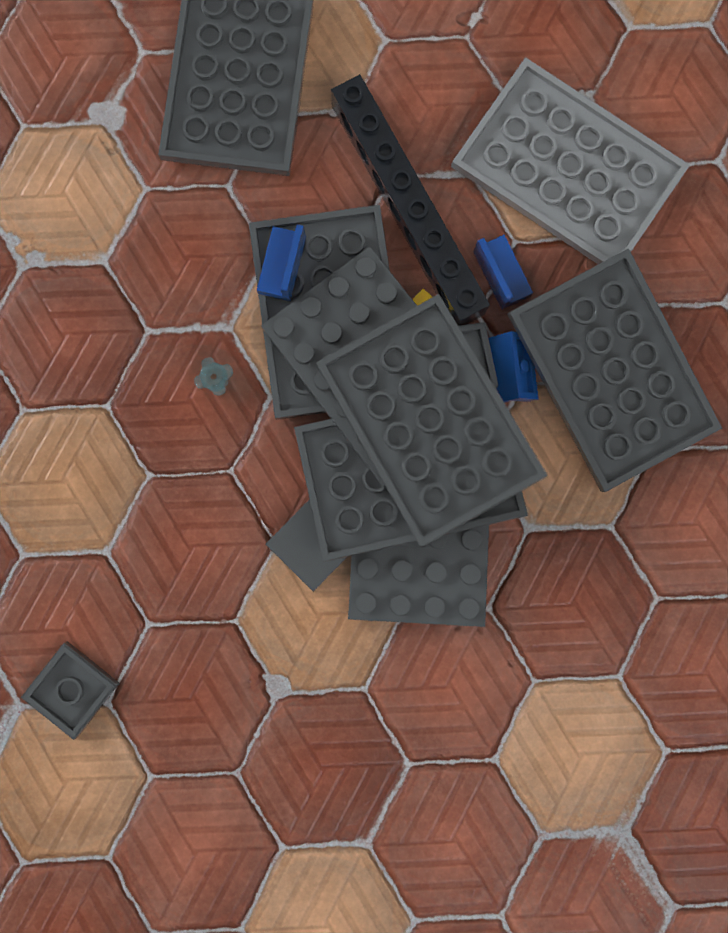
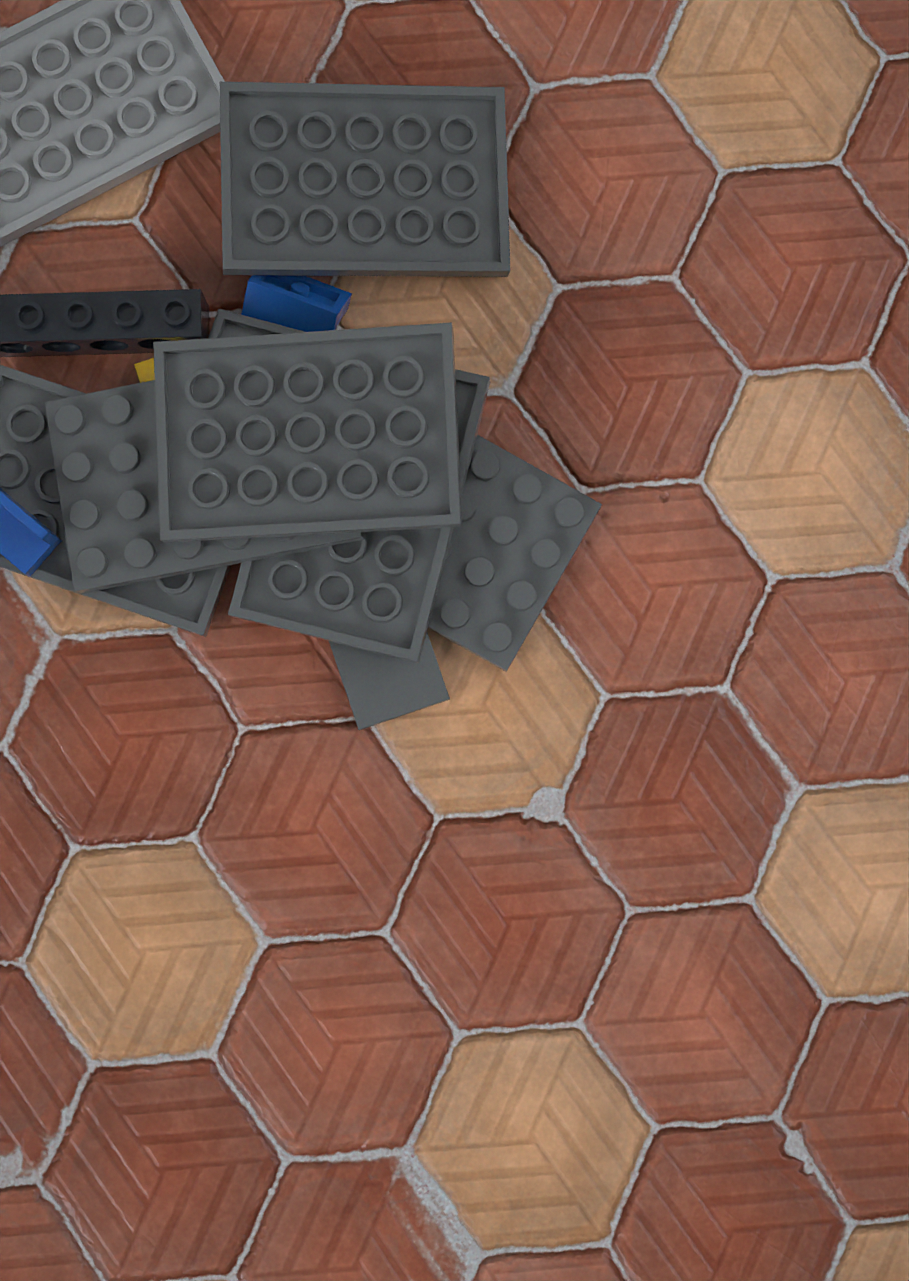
camera: 65 degrees left, 0 degrees up
dark grey tile [21,641,120,740] -> none
clear light blue plate [194,357,233,396] -> none
blue panel [473,235,533,310] -> none

